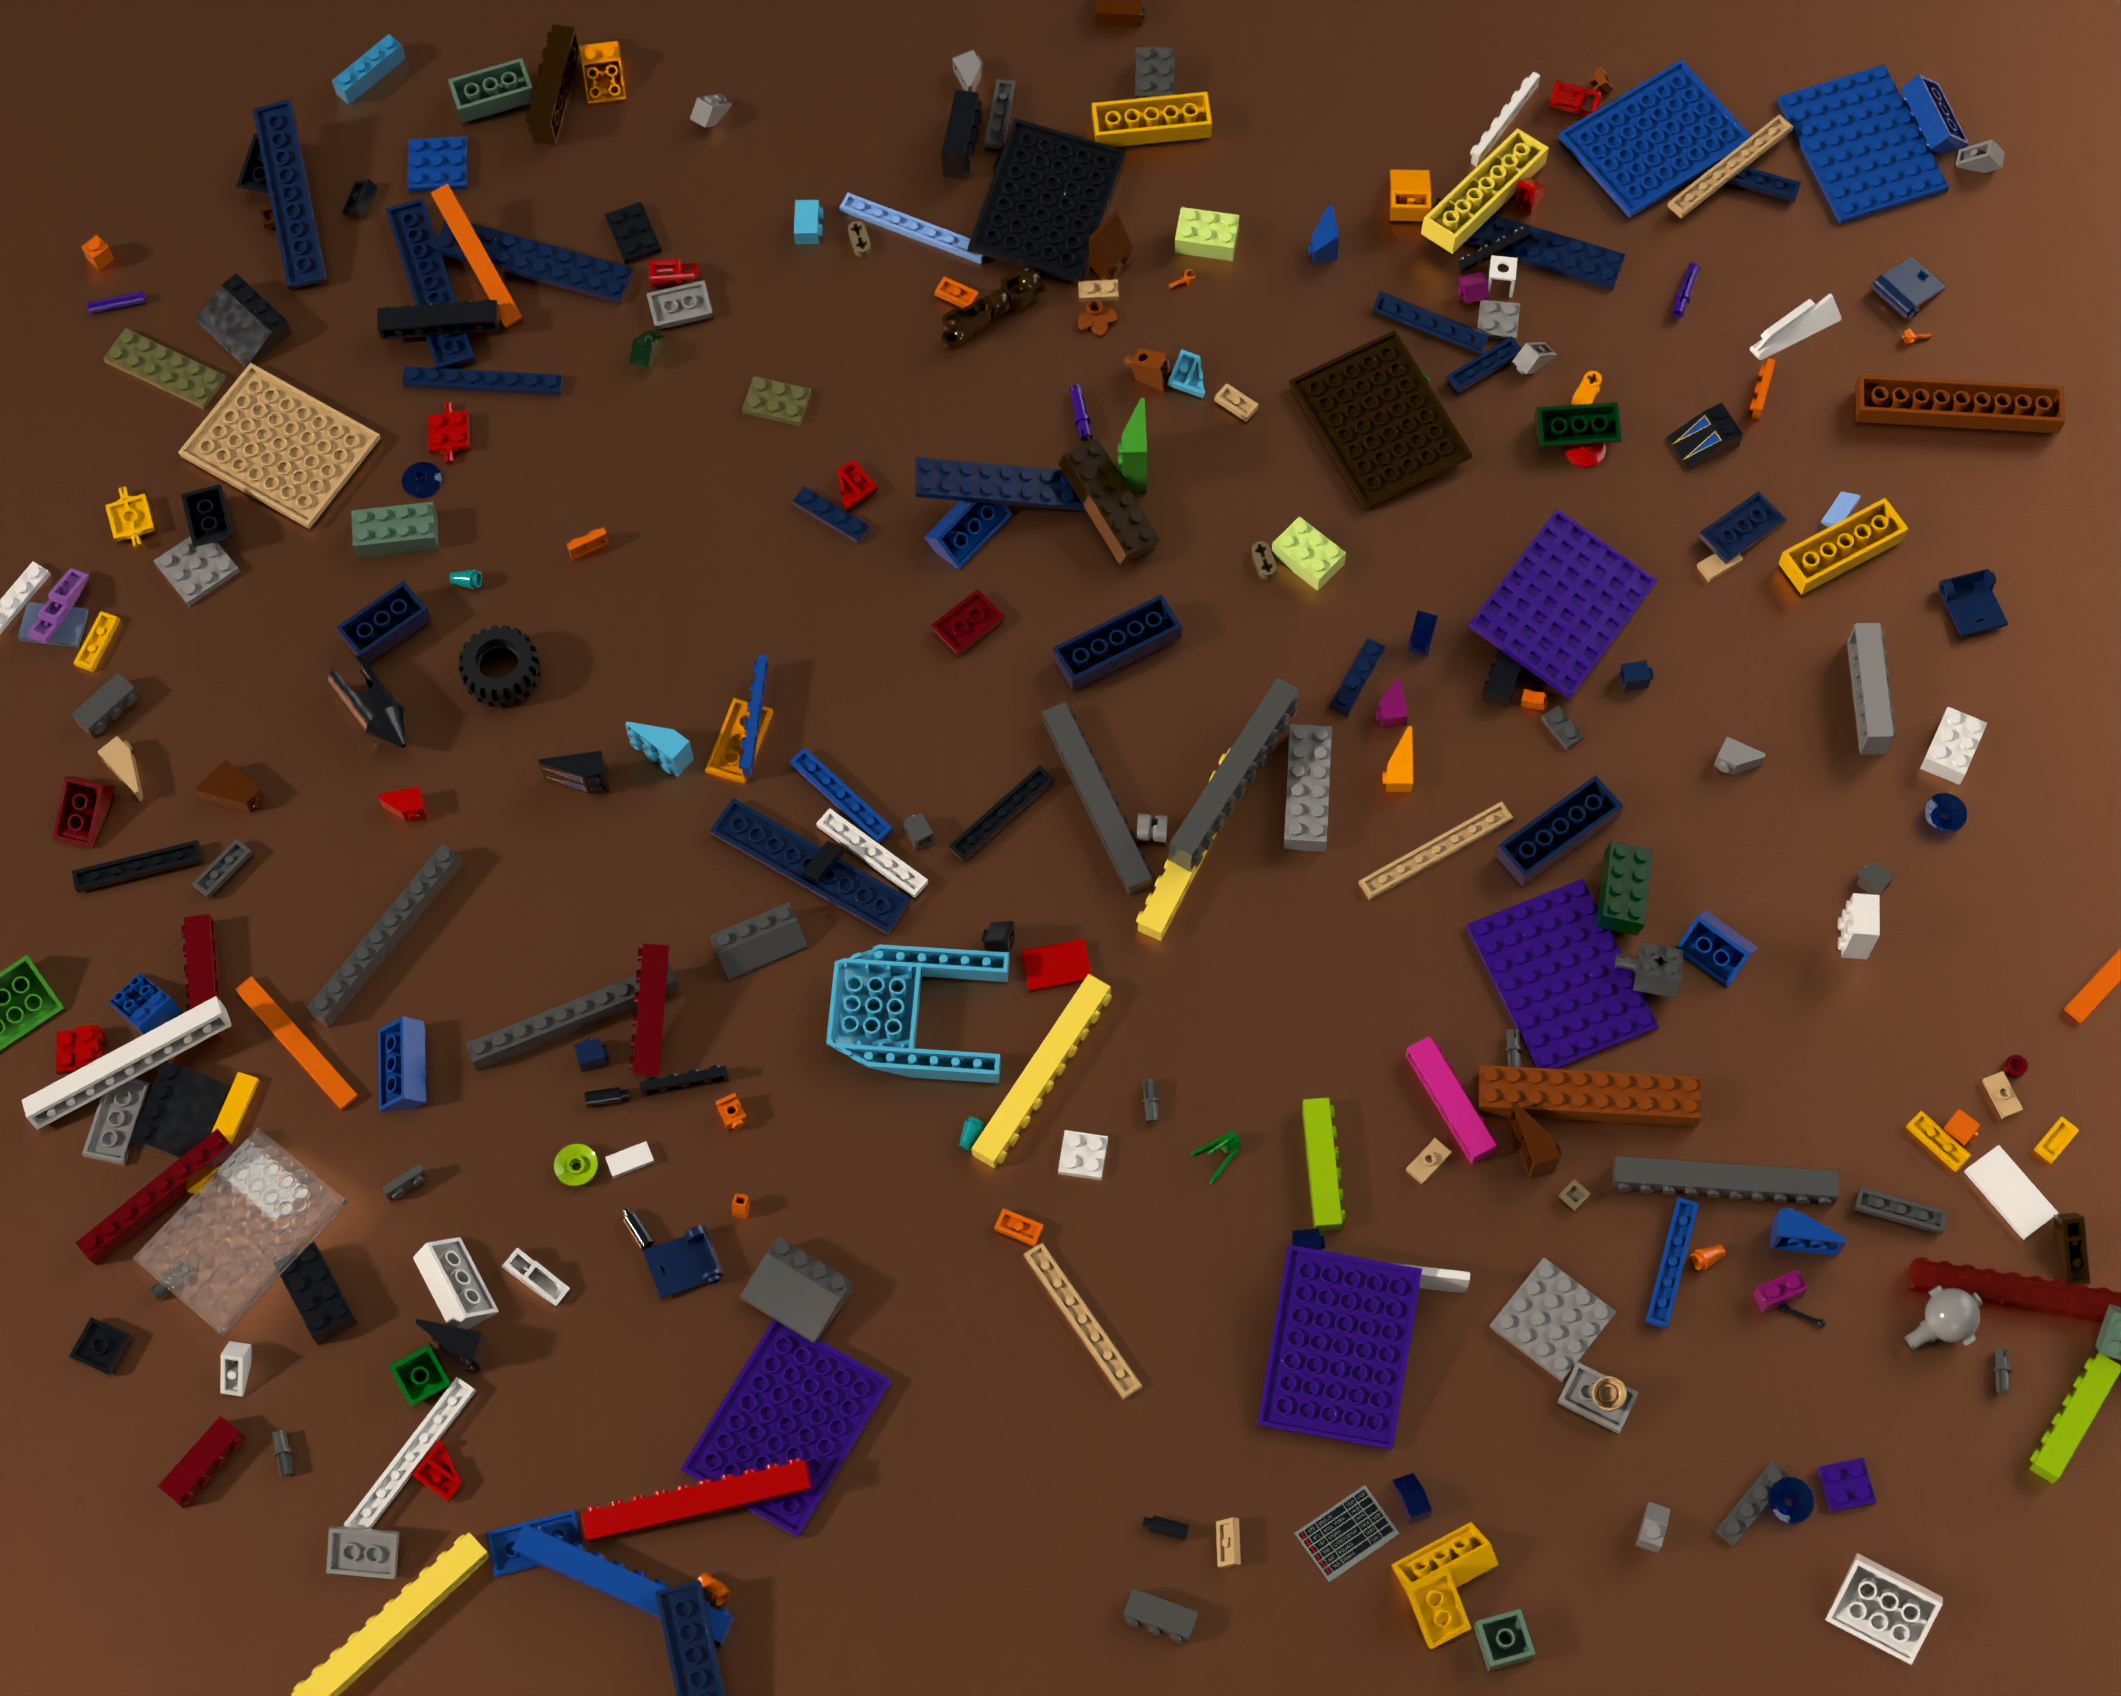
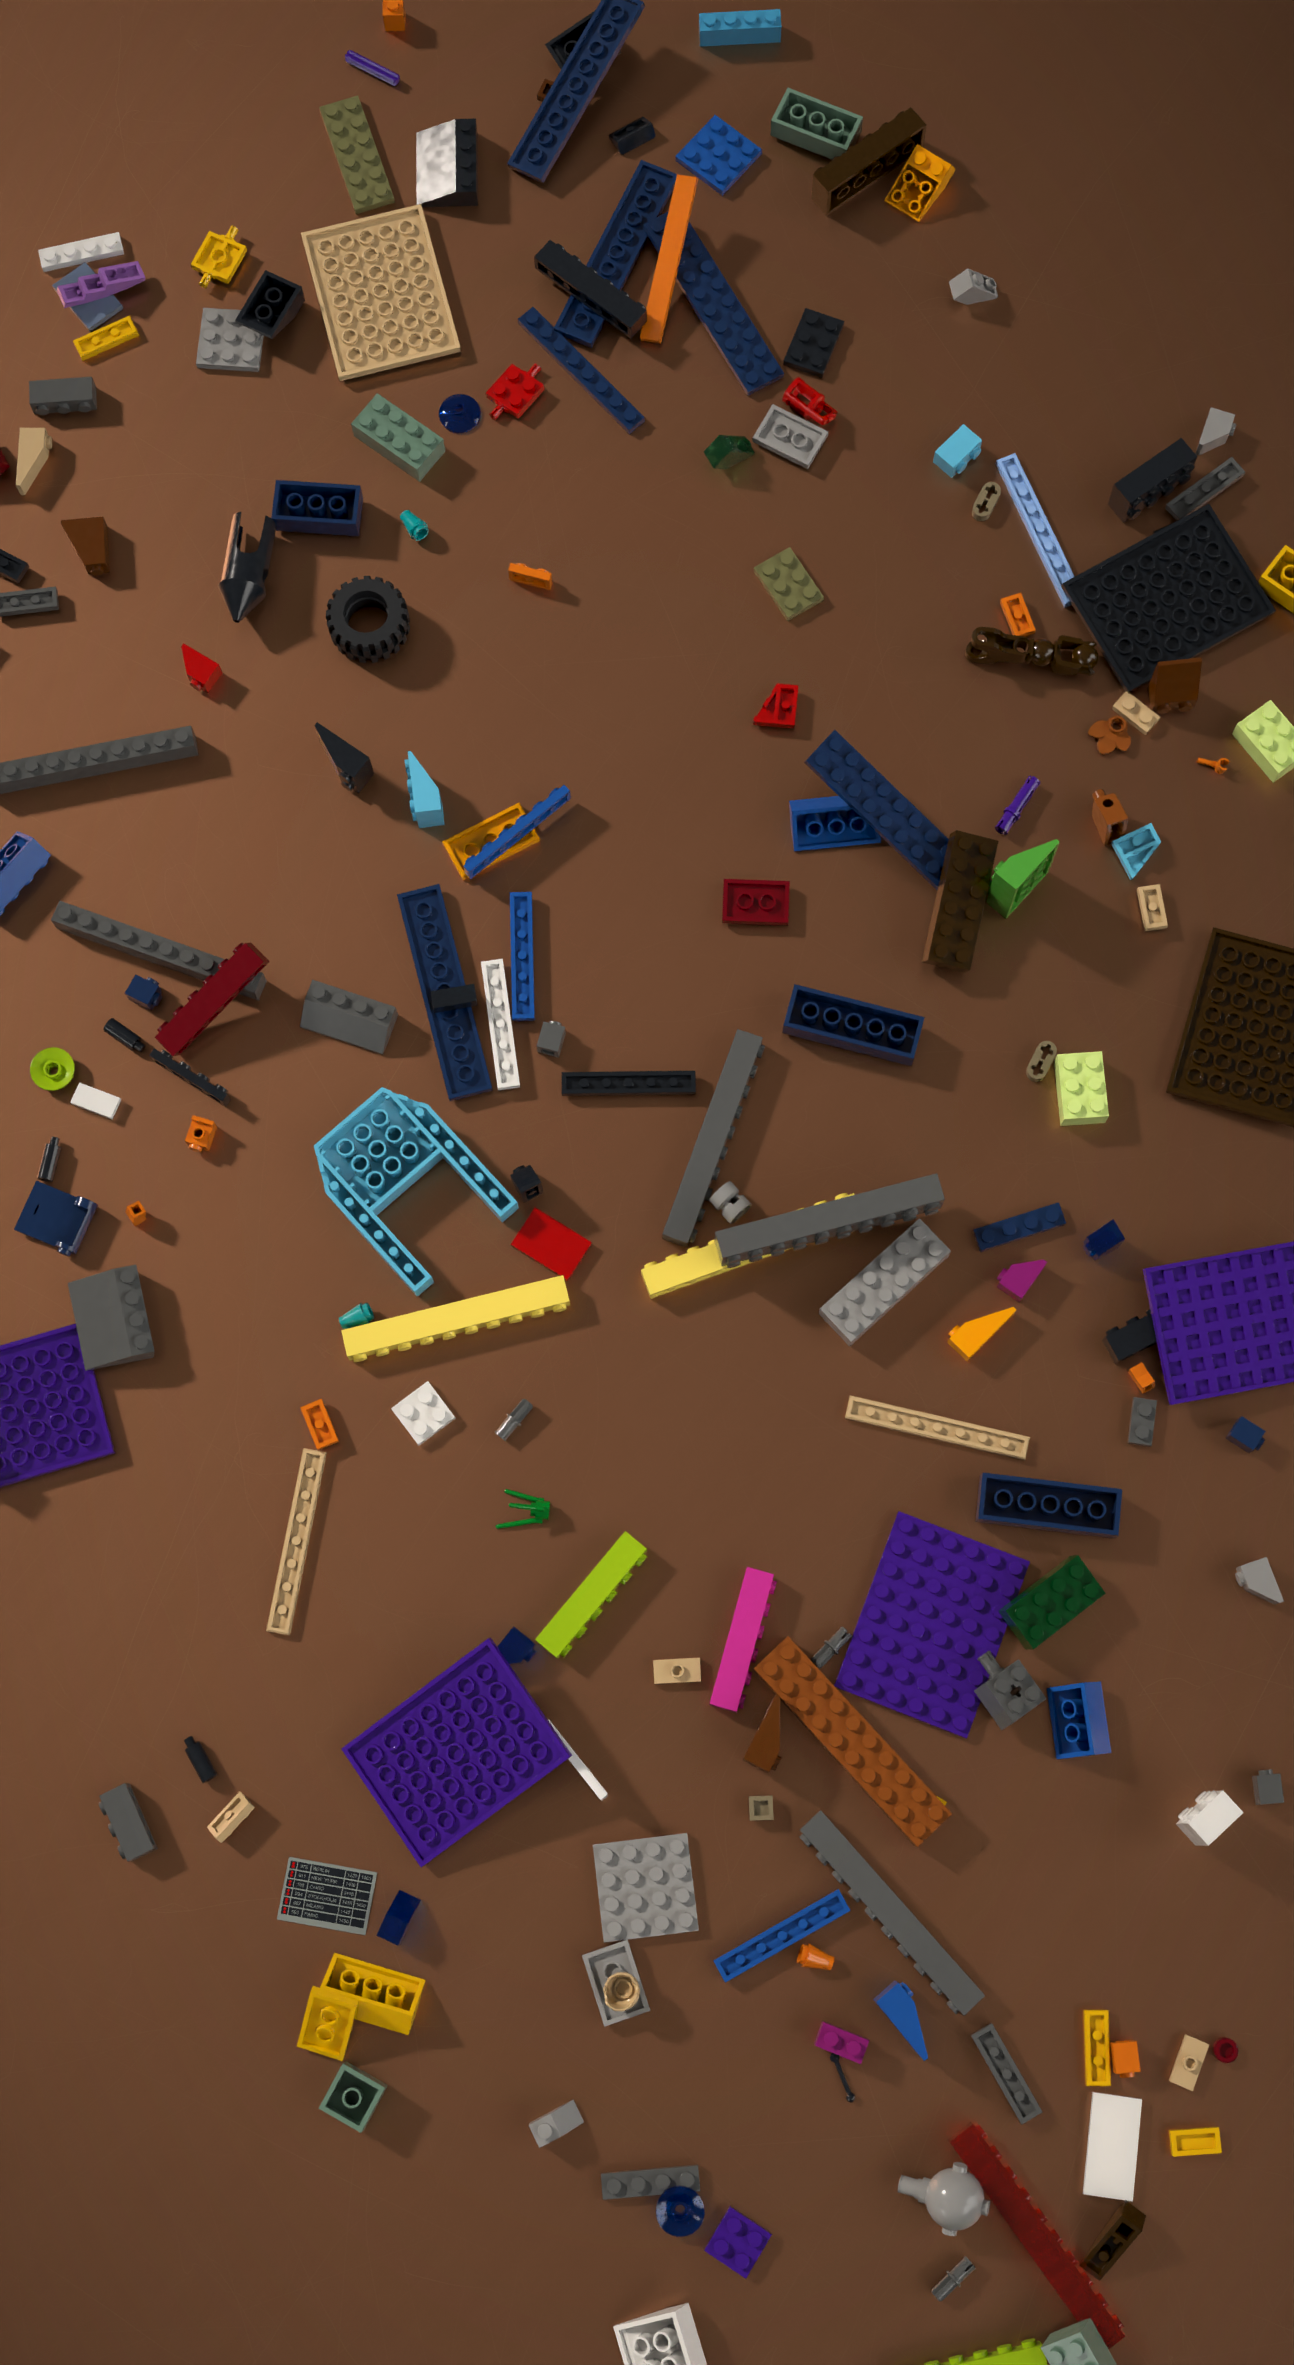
camera: 45 degrees right, 10 degrees up
dark blue plate [792,486,870,545] -> none

